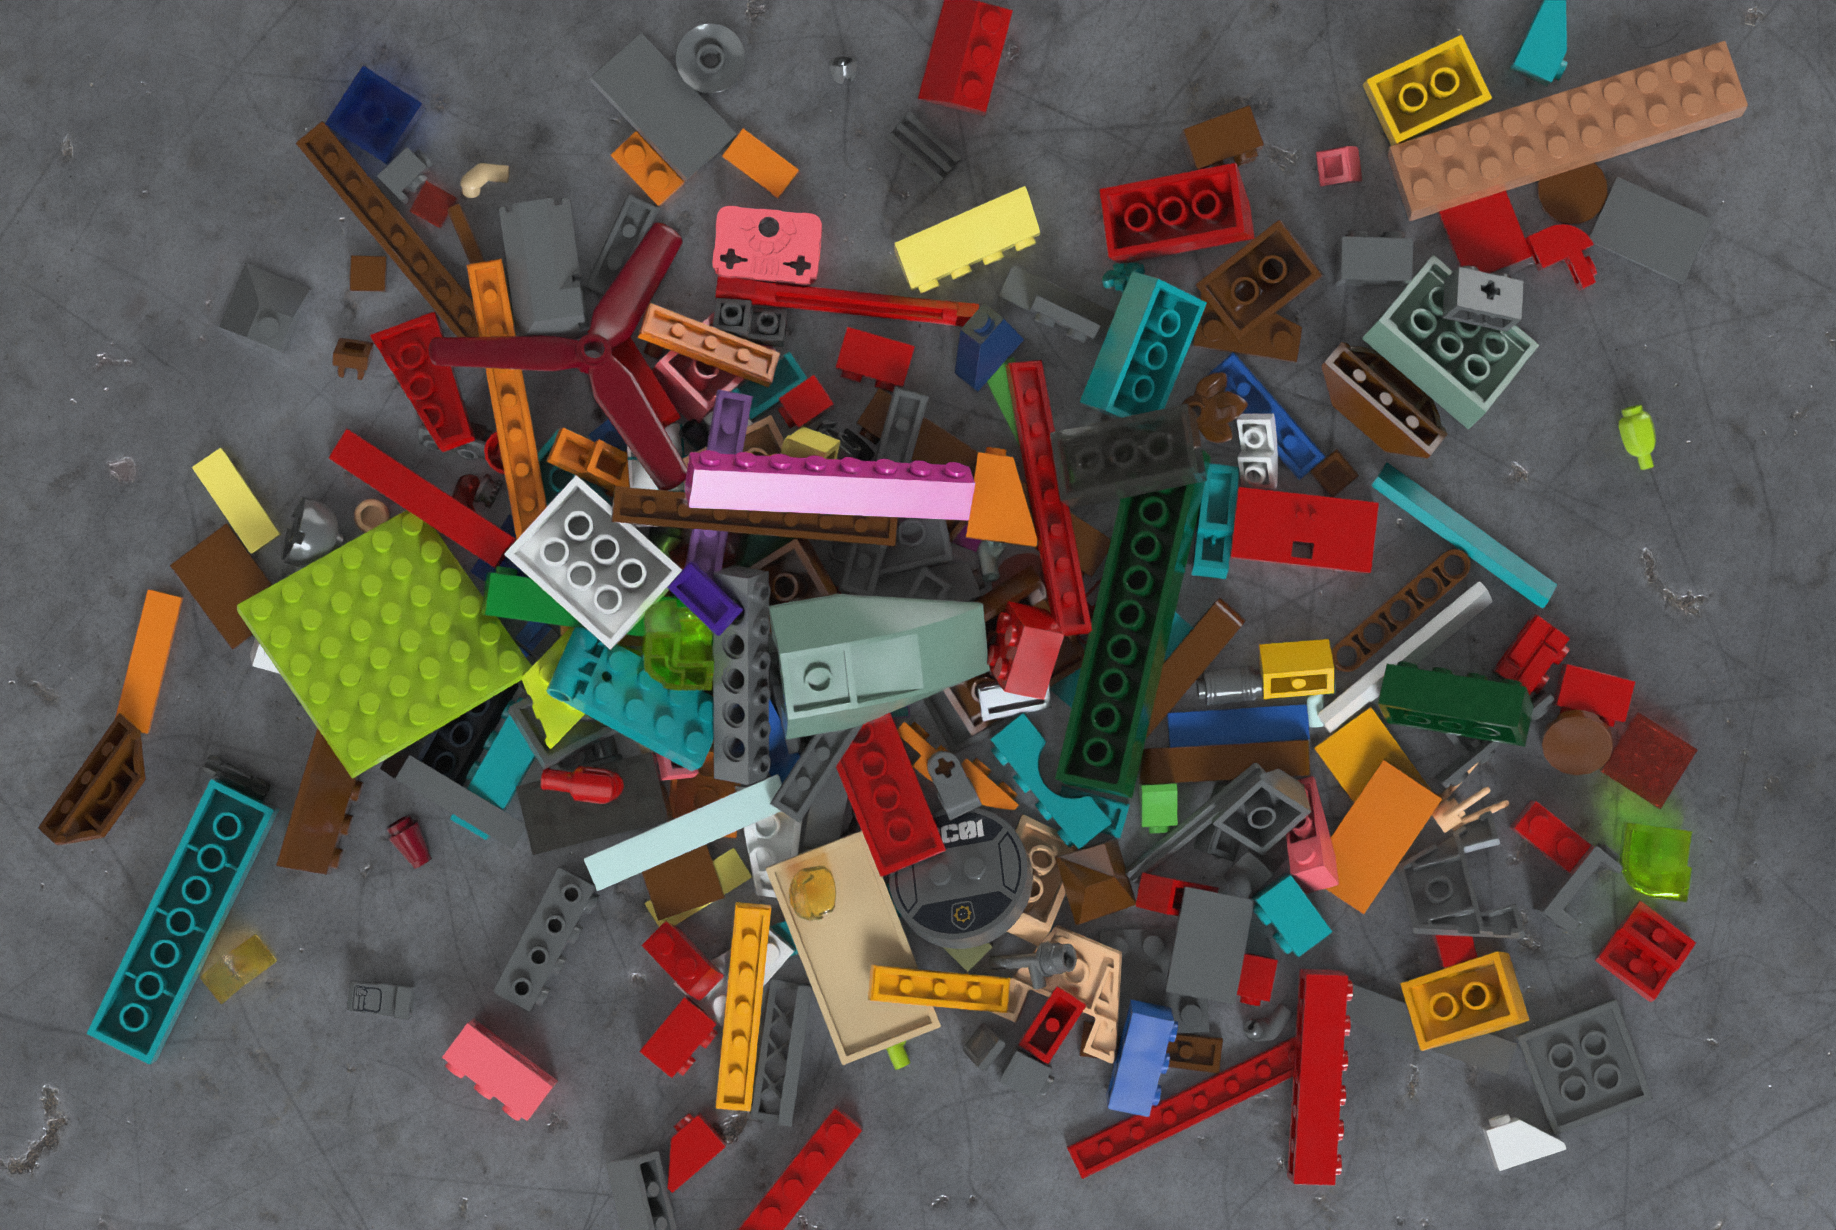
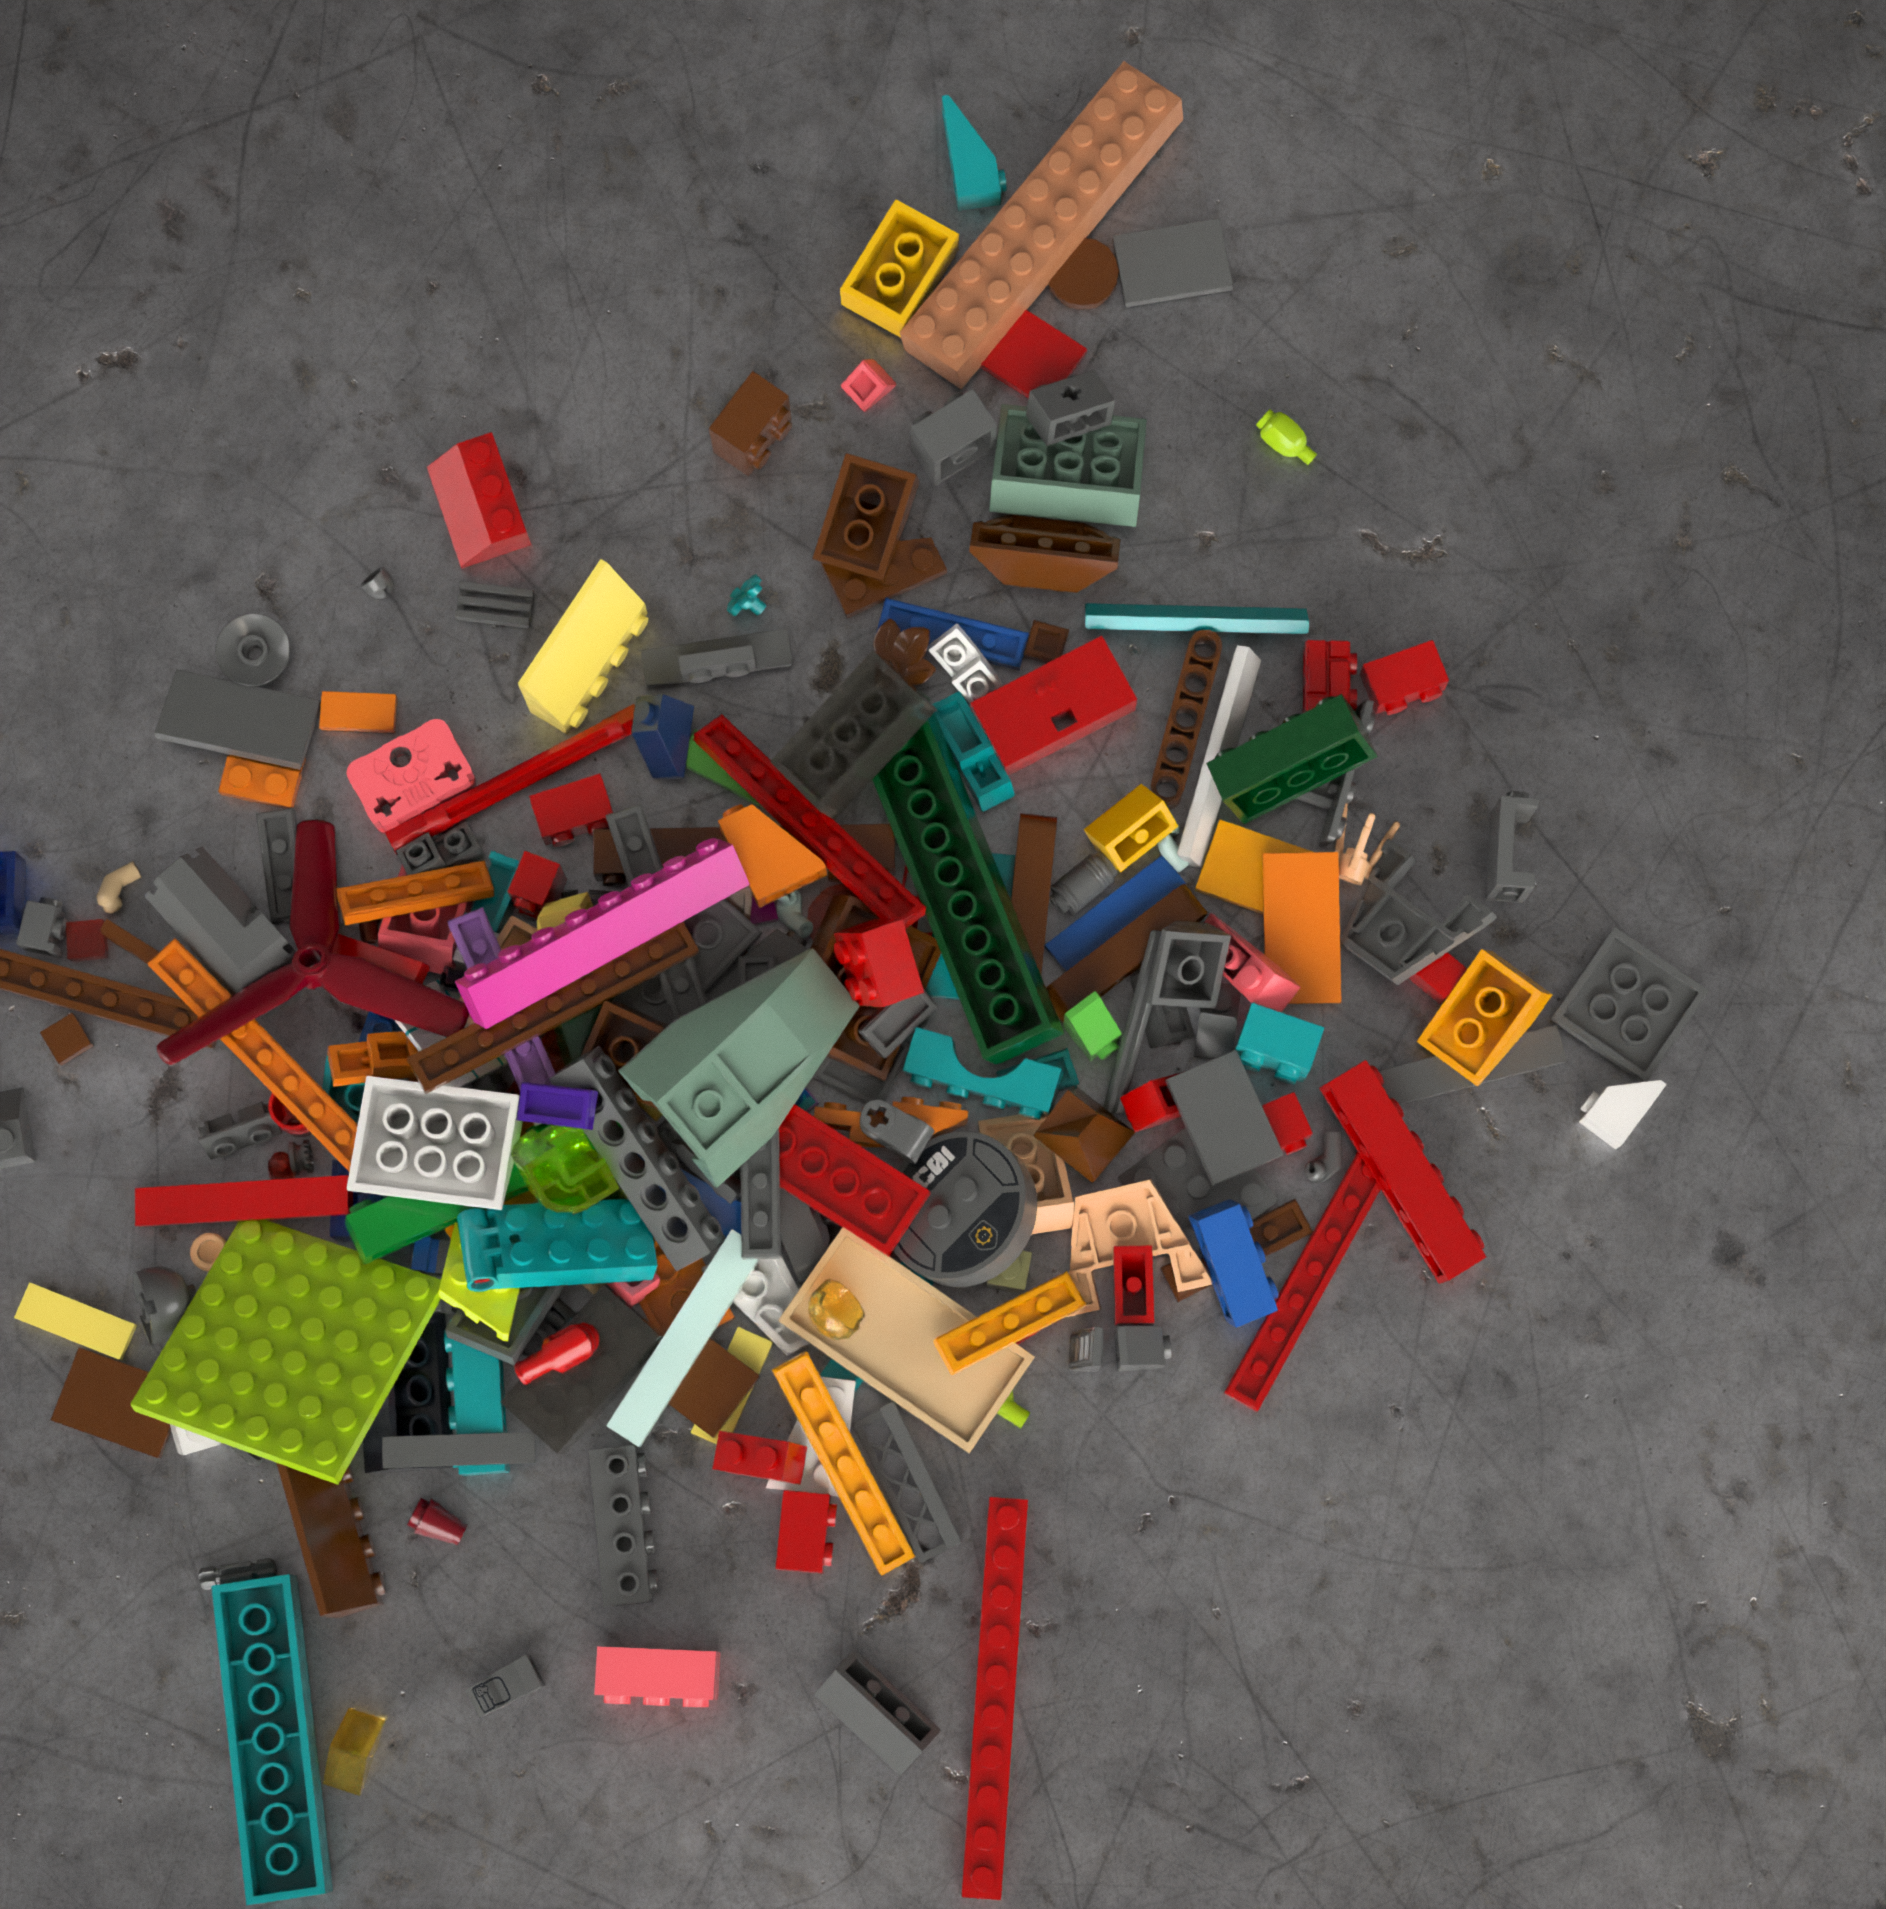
camera: 30 degrees left, 10 degrees down
reddish brown wedge [38,713,146,846] -> none
orange tile [115,589,184,734] -> none
reddish brown tile [332,338,374,380] -> none
red wing [369,311,475,452] -> none
red slope [668,1112,727,1193] -> none
dark grey piece [989,941,1077,989] -> none
teal brick [1080,272,1207,433] -> none
red slope [1099,163,1255,264] -> none
red brick [1509,800,1591,873] -> none
red brick [1525,224,1597,291] -> none
reddish brown tile [1542,710,1613,775] -> none
red slope [1595,901,1696,1002] -> none
clear red tile [1600,712,1698,809] -> none
clear neon green brick [1619,822,1692,902] -> none

